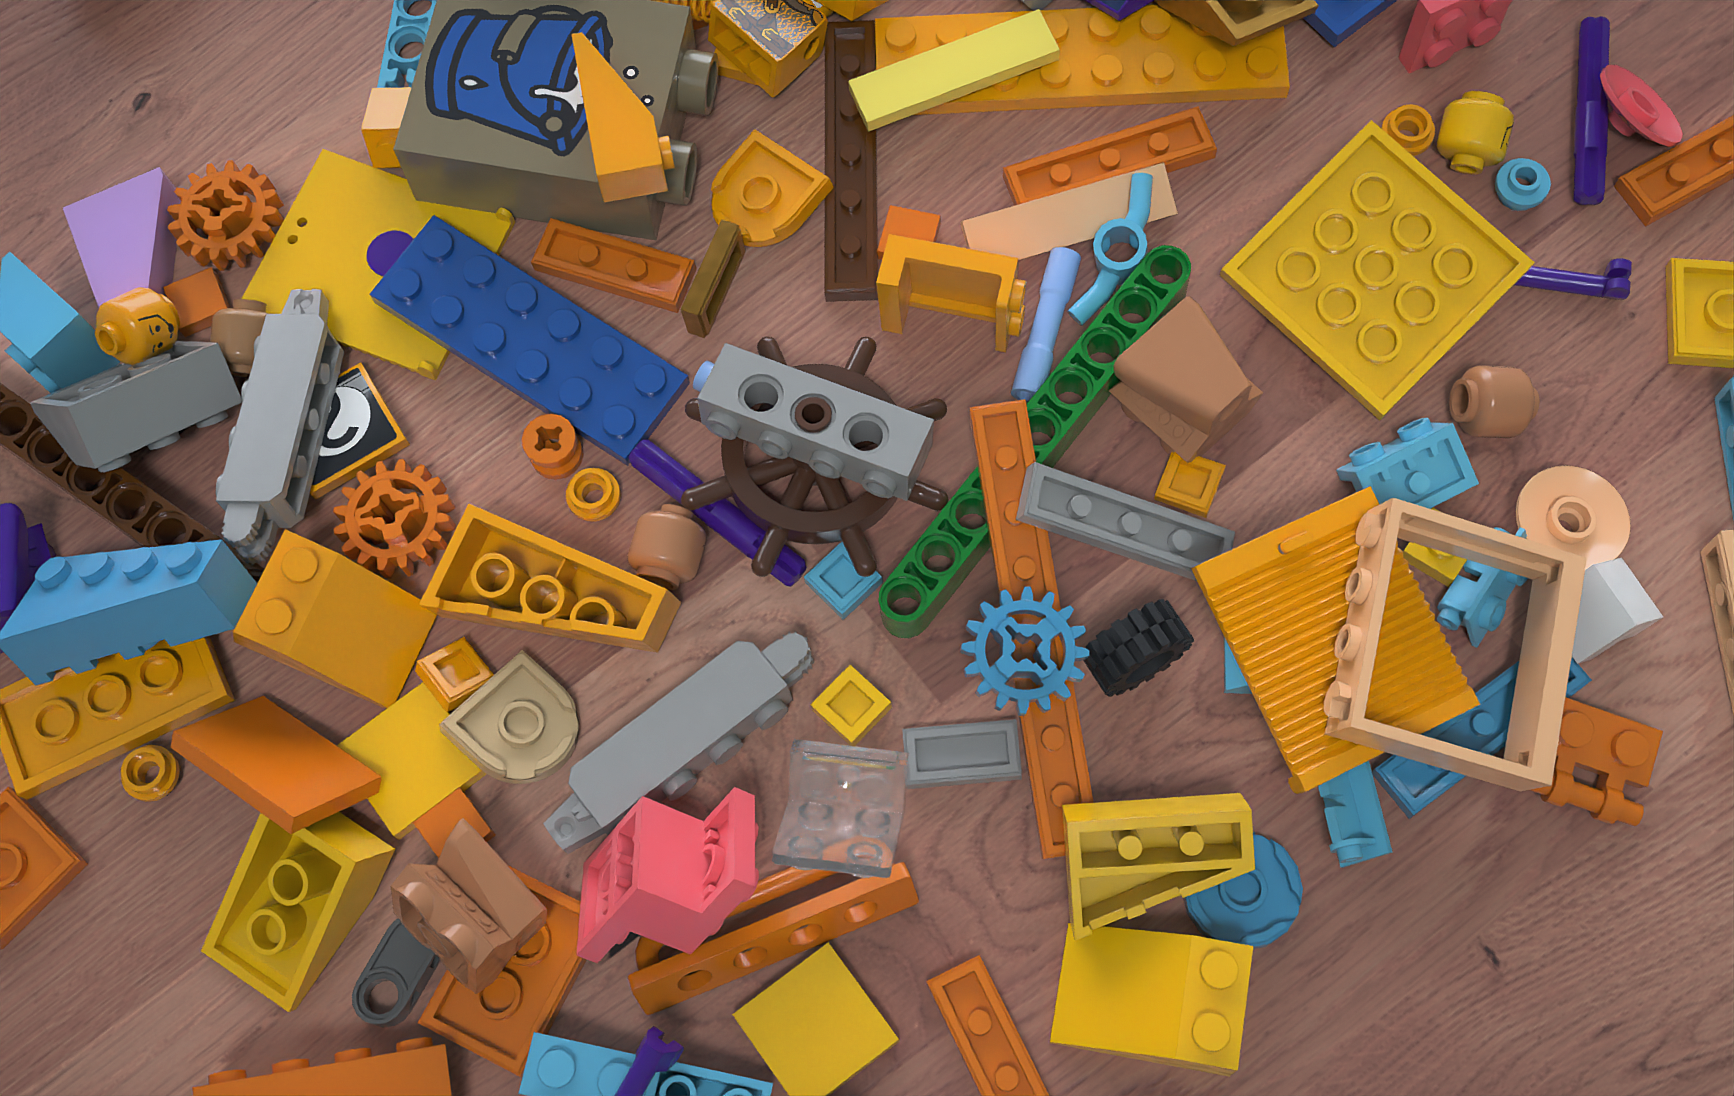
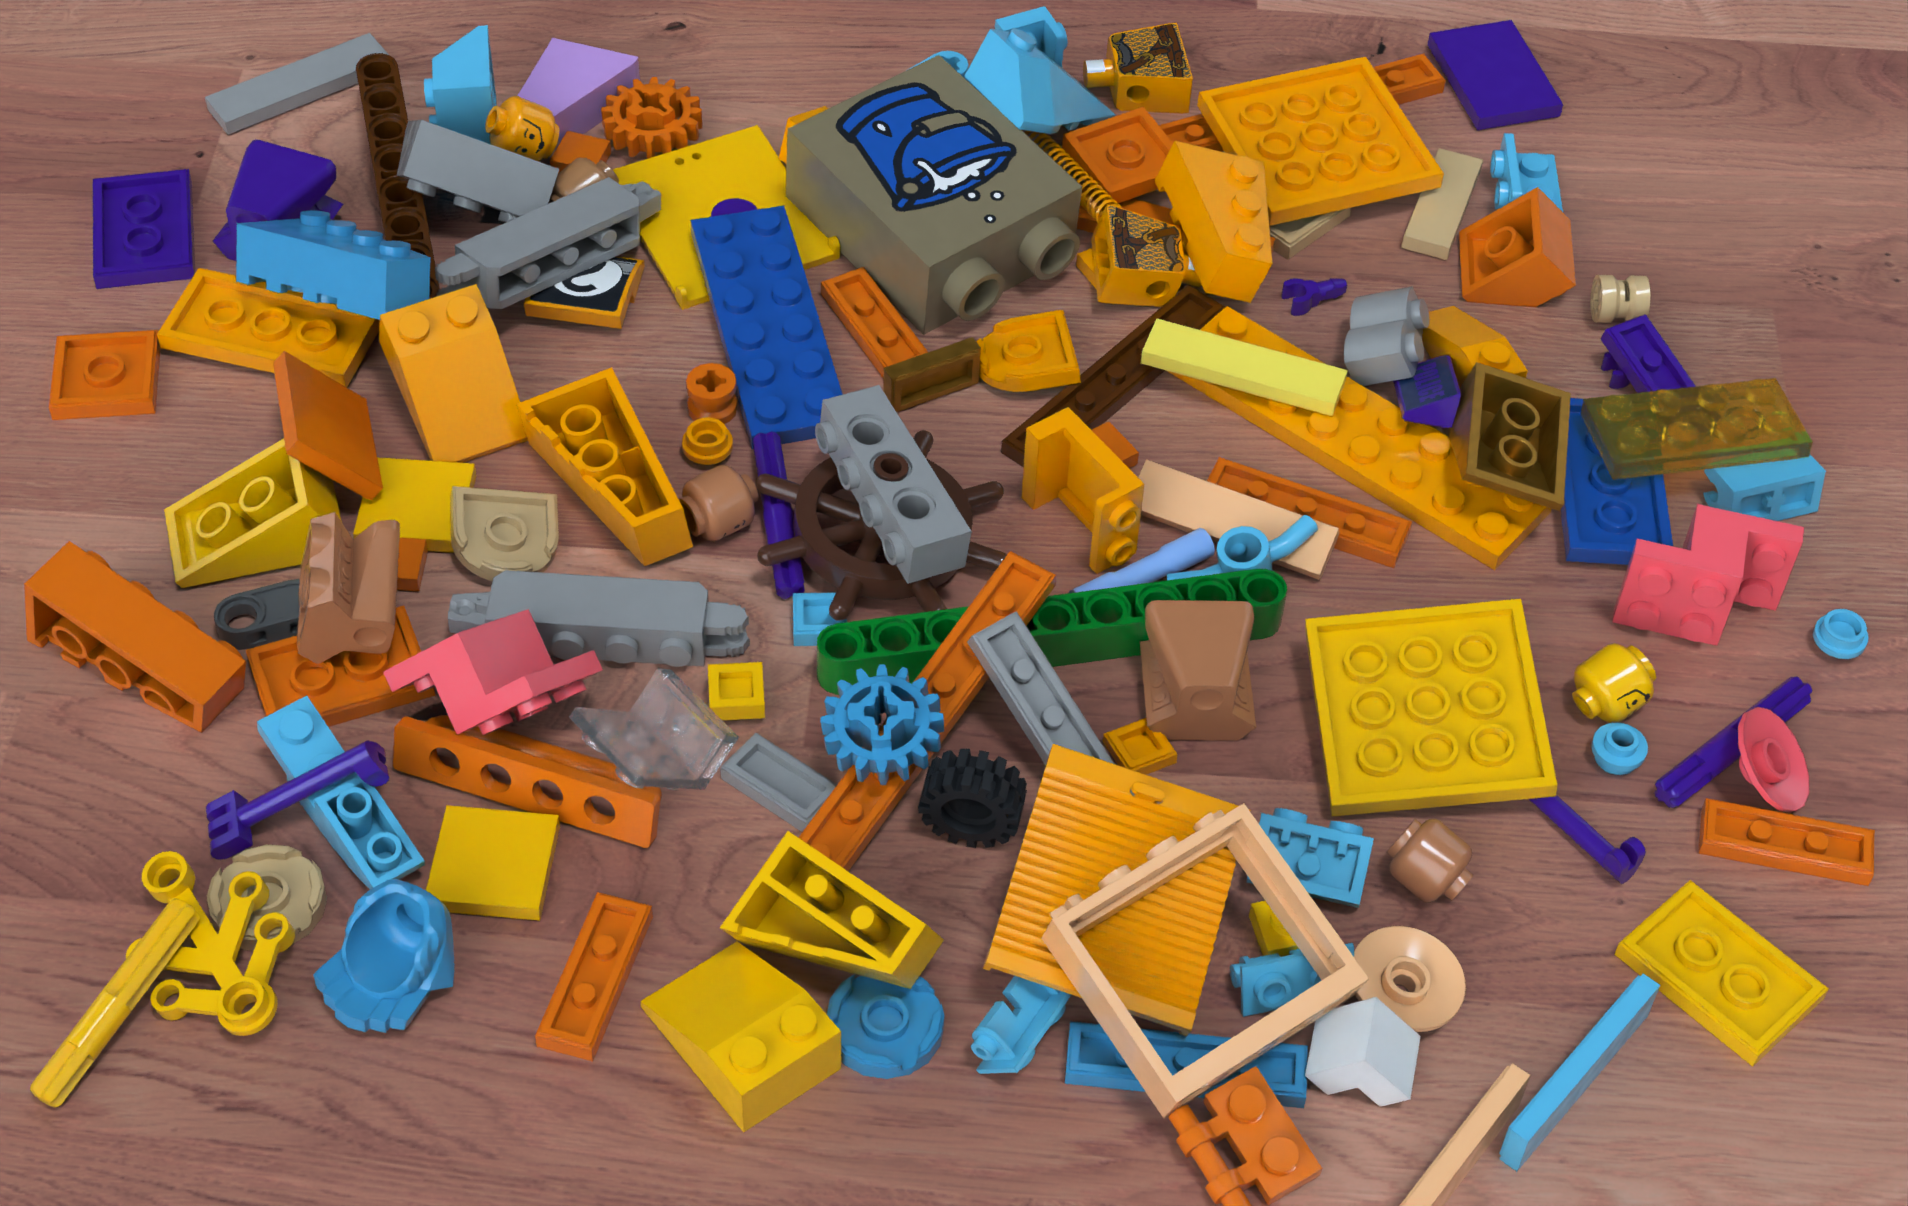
camera: 30 degrees right, 20 degrees down
light orange plate [121,745,180,802] -> none
orange gear [333,459,456,579] -> none
light orange tile [415,637,494,713] -> none
light orange slope [571,32,675,203] -> none
light orange plate [1381,104,1435,156] -> none

